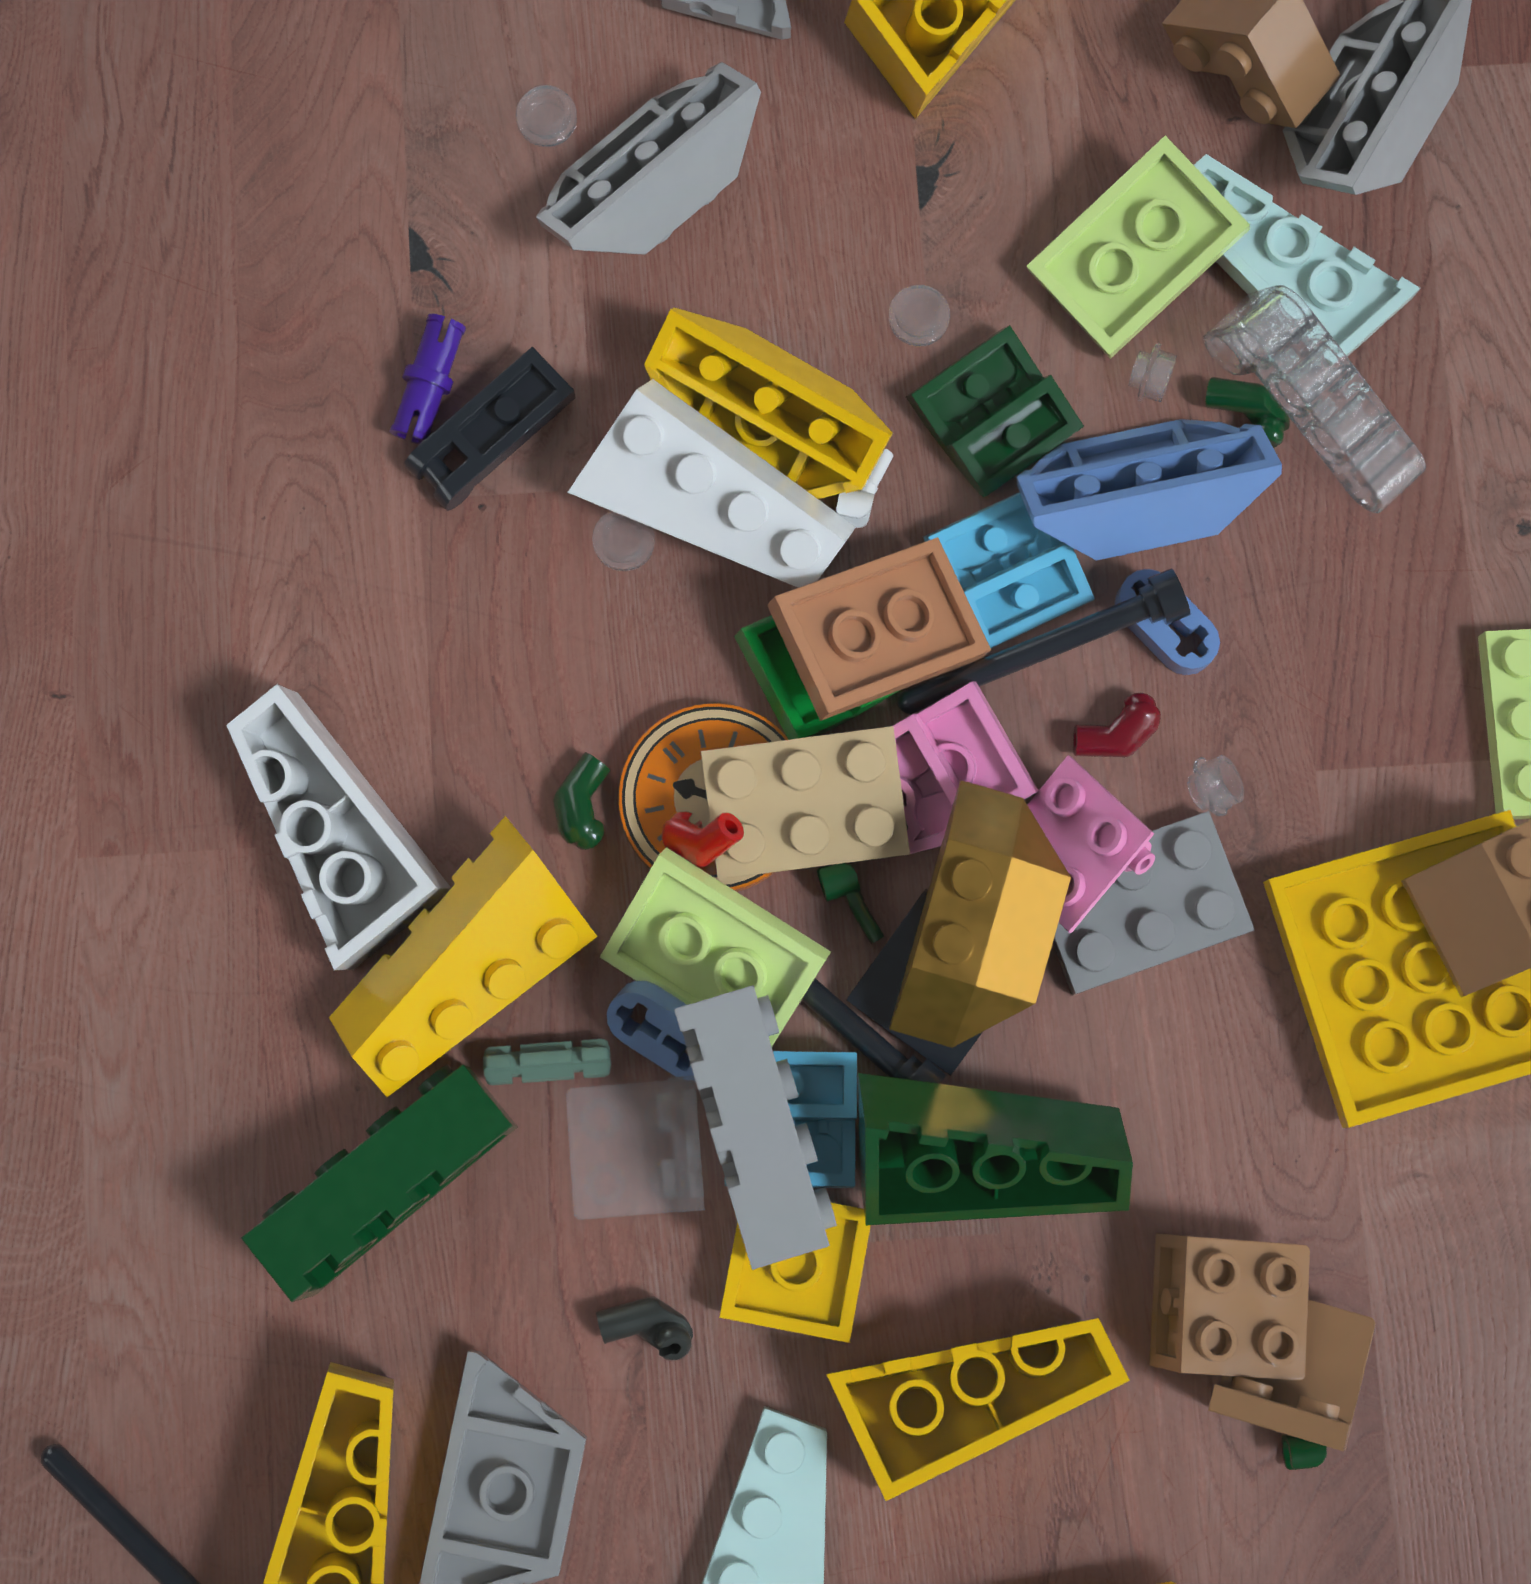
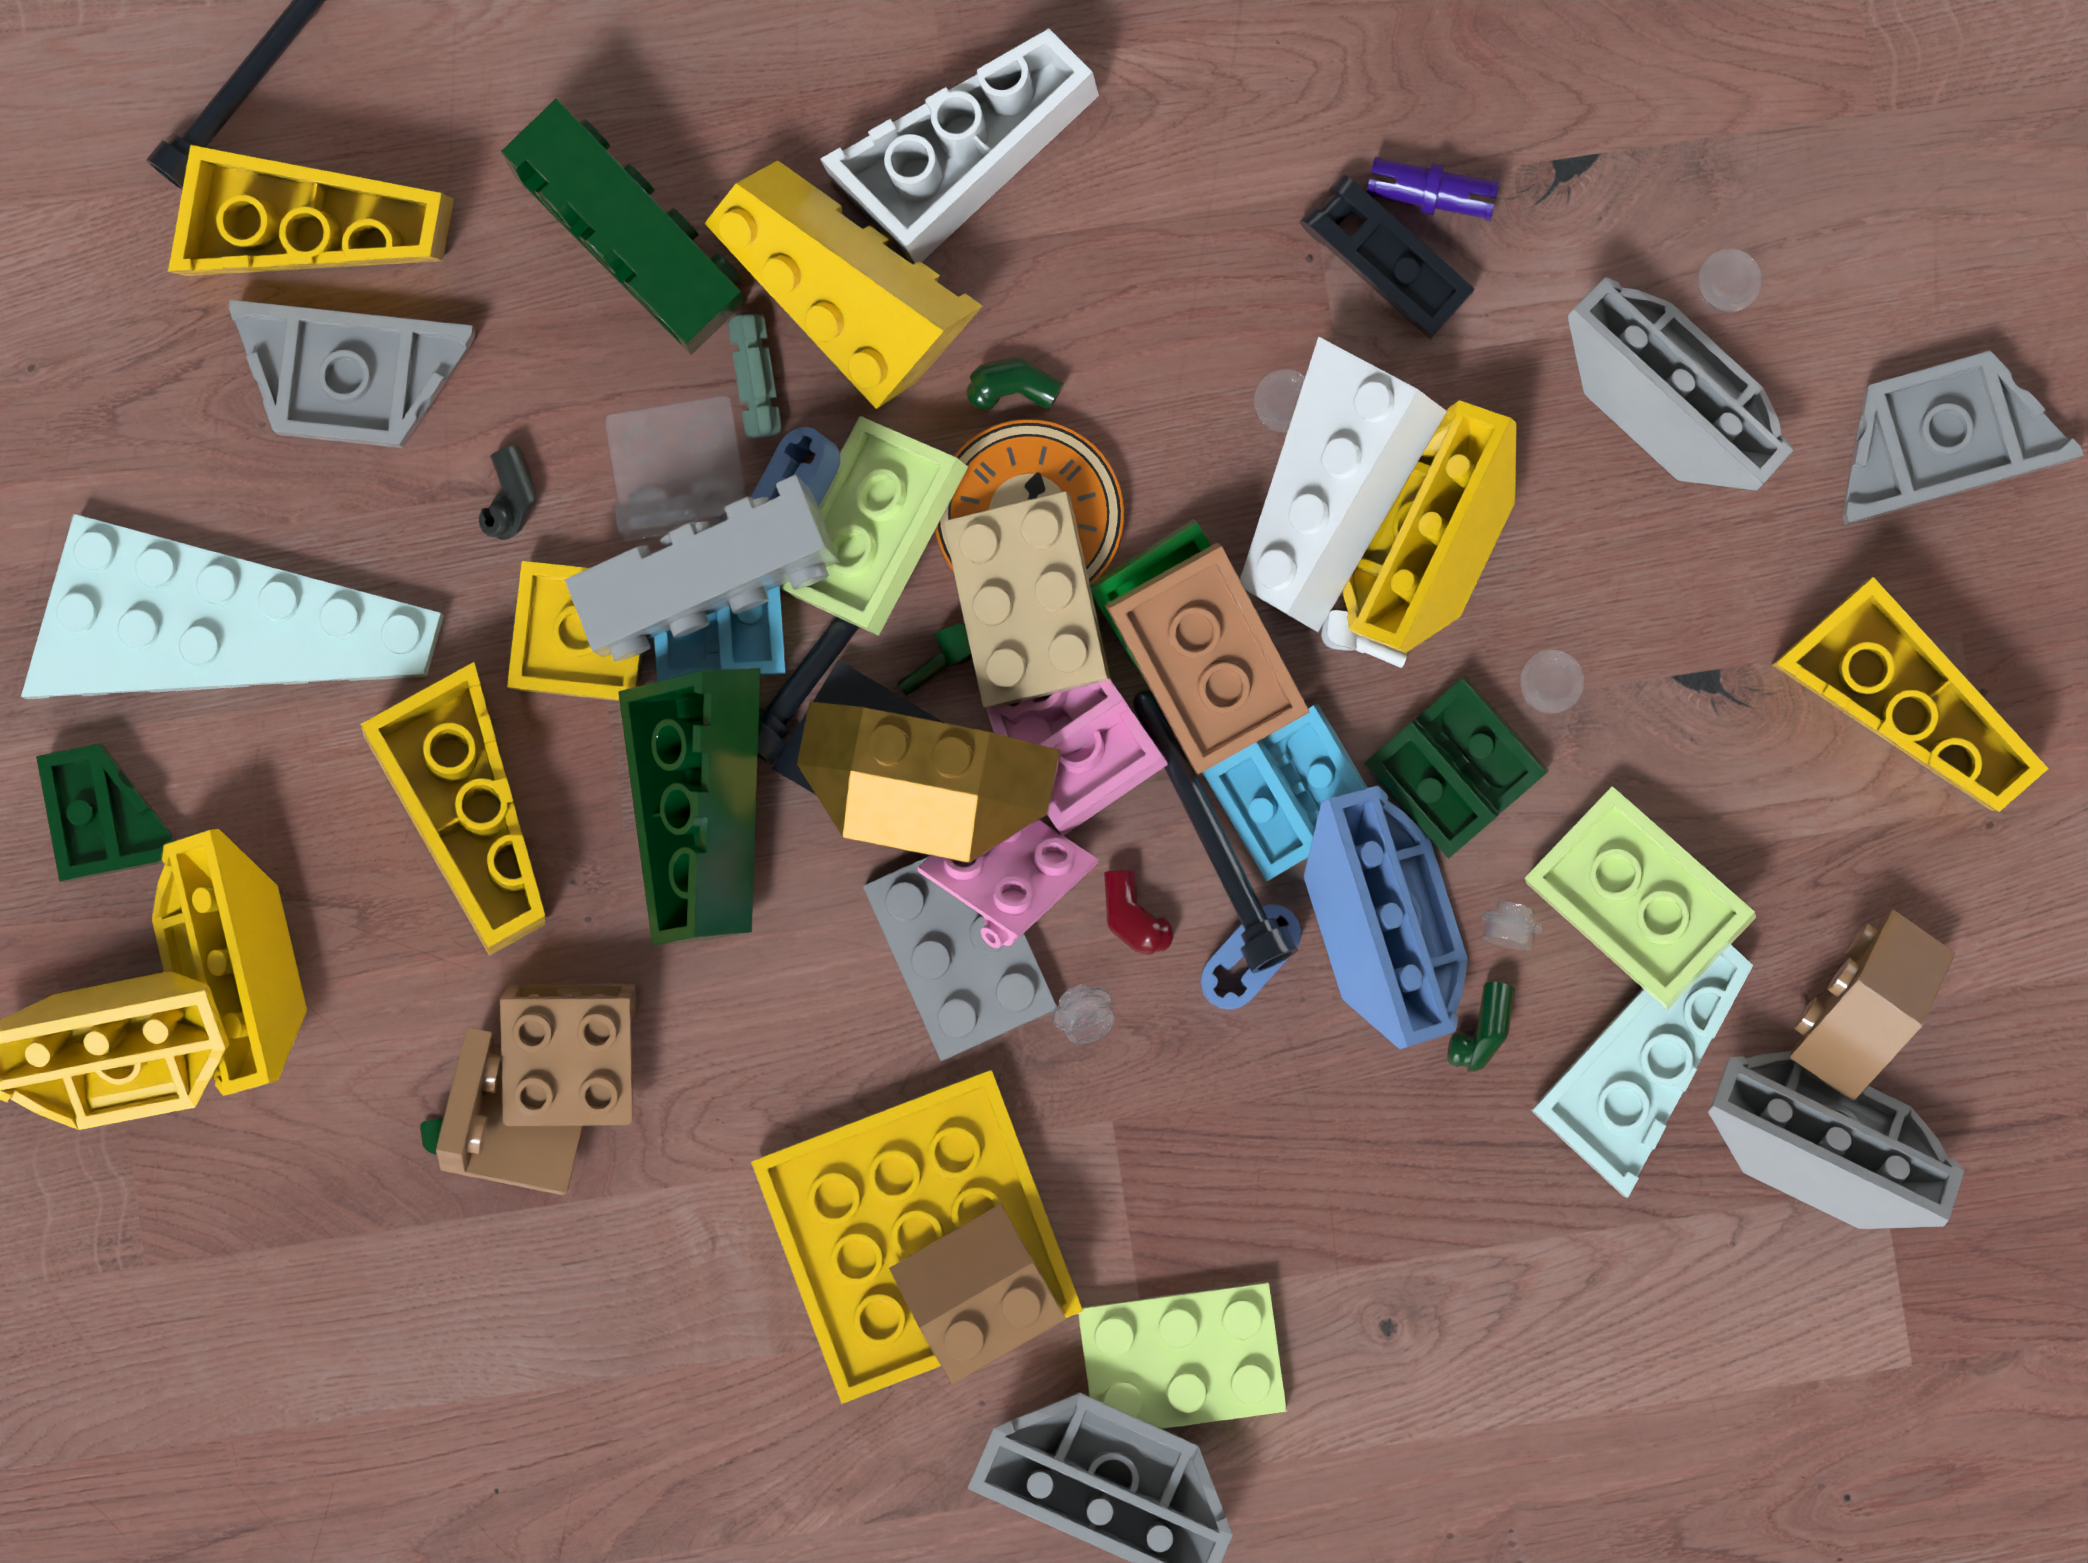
camera: 90 degrees right, 5 degrees up
red arm [661,811,744,867] -> none
clear beam [1203,285,1426,513] -> none

